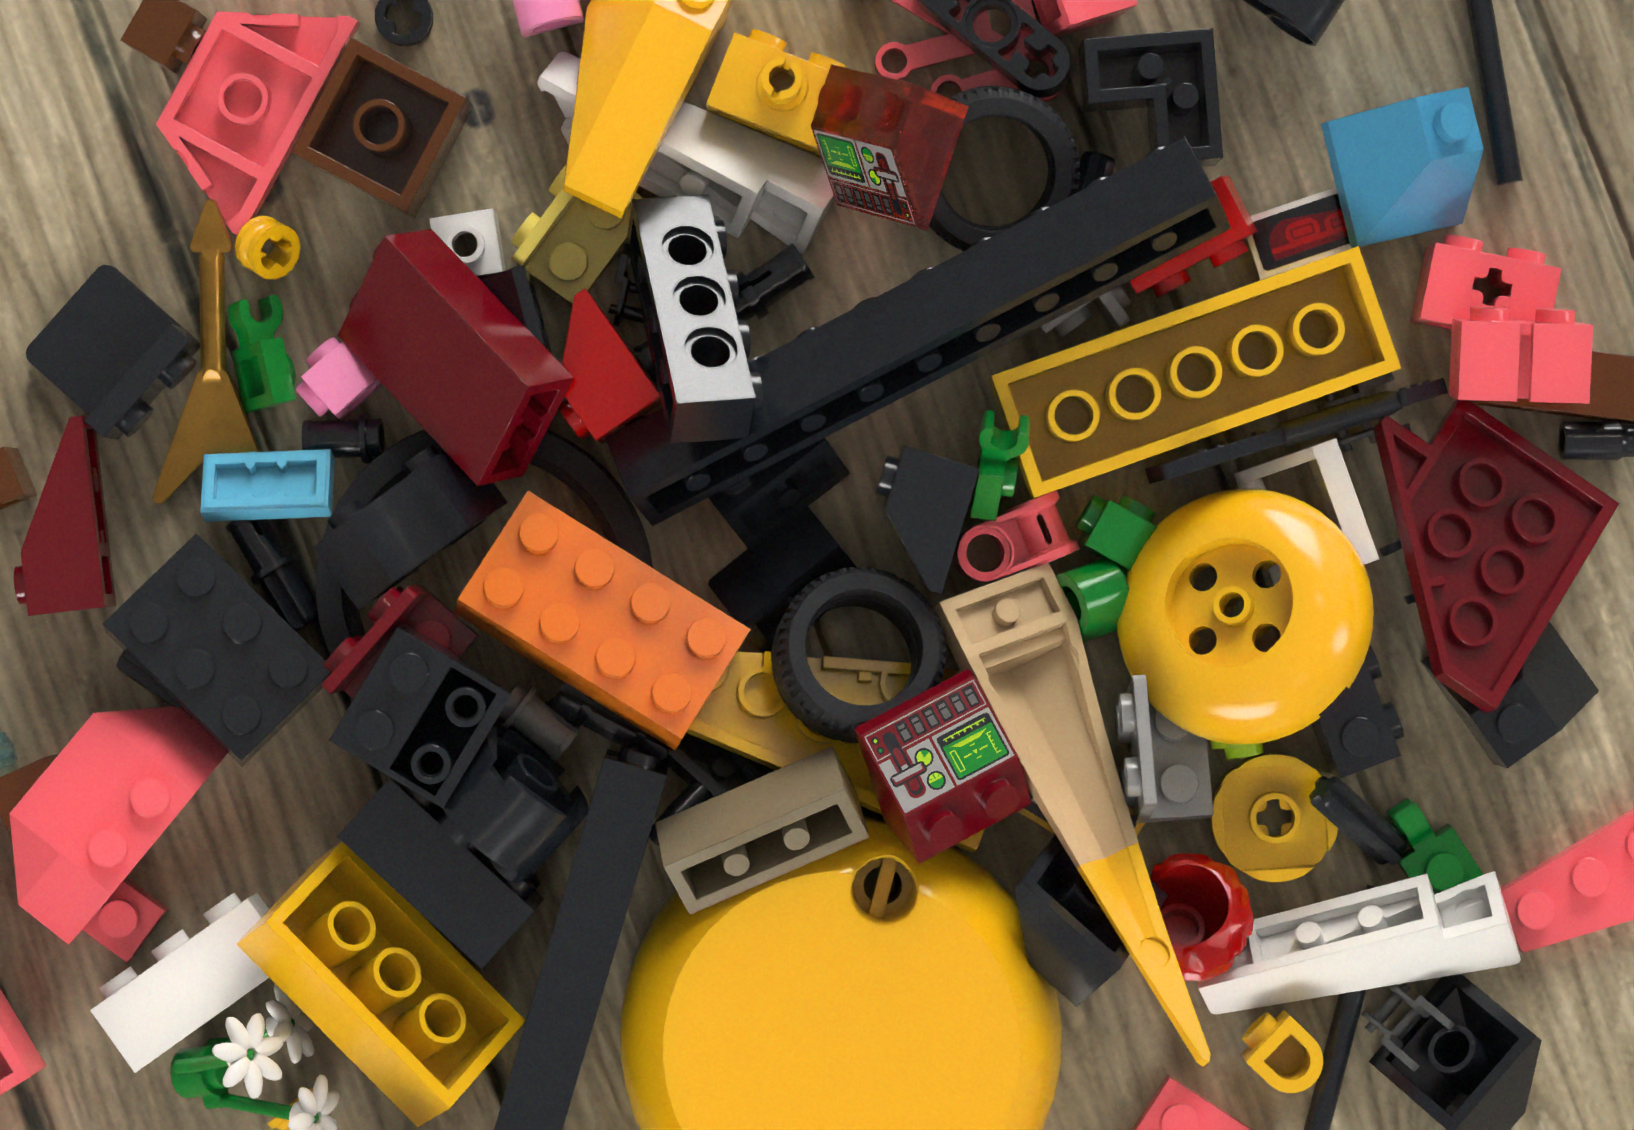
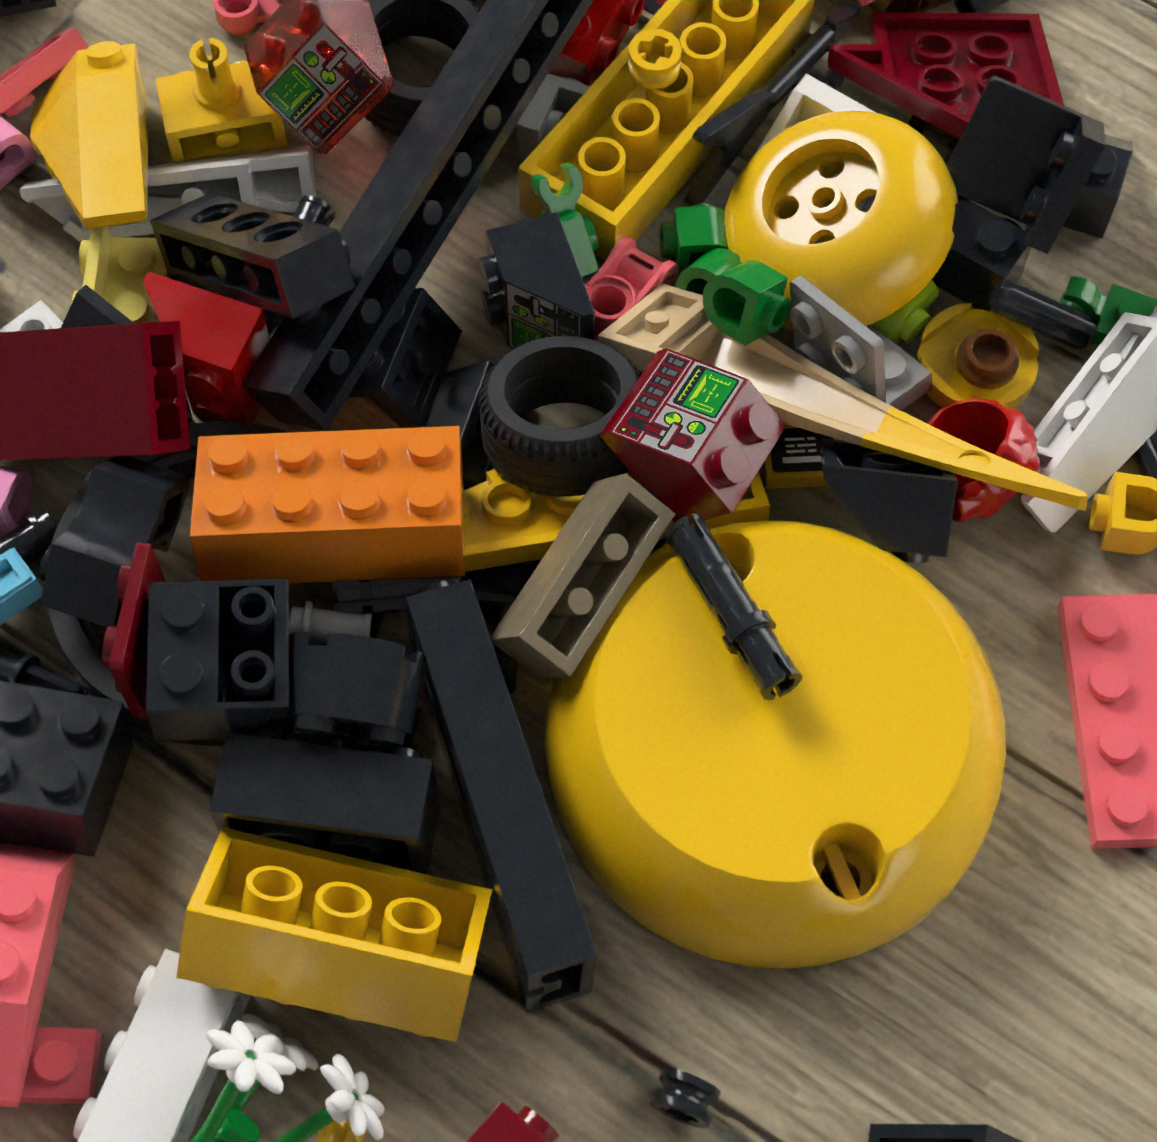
camera: 30 degrees left, 25 degrees down
none -> yellow bush [628,28,682,89]
none -> black pin [665,514,803,700]
none -> green plate [703,260,792,346]
none -> black bracket [946,76,1106,254]
none -> reddish brown plate [956,329,1019,389]

